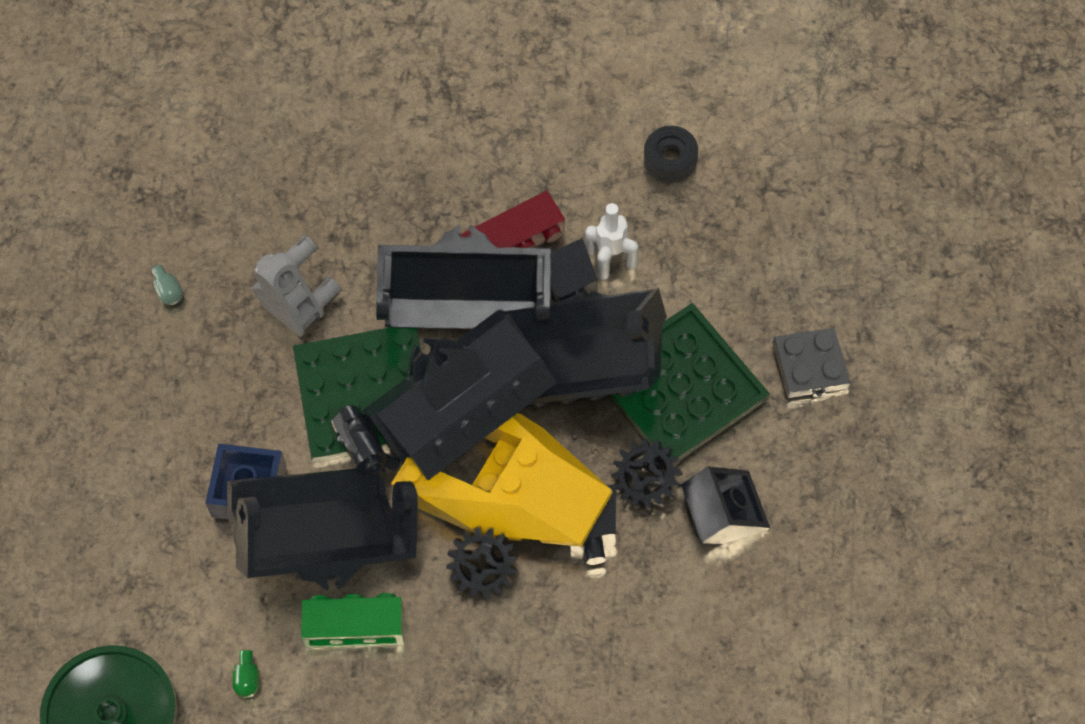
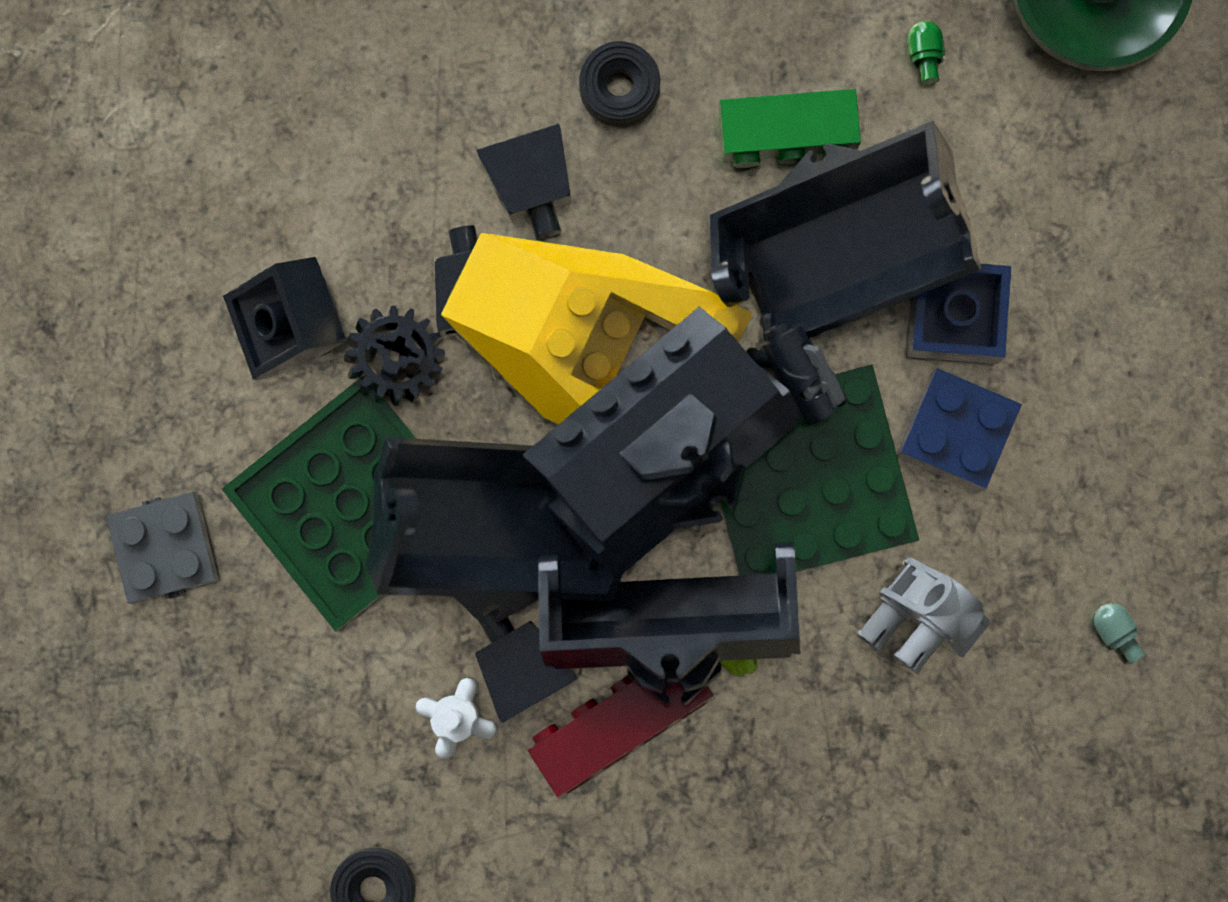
camera: 175 degrees right, 20 degrees up
black gear [446,526,518,598] -> none
none -> black torso [477,123,571,239]
none -> black tyre [579,41,661,127]
none -> dark blue brick [897,368,1022,493]

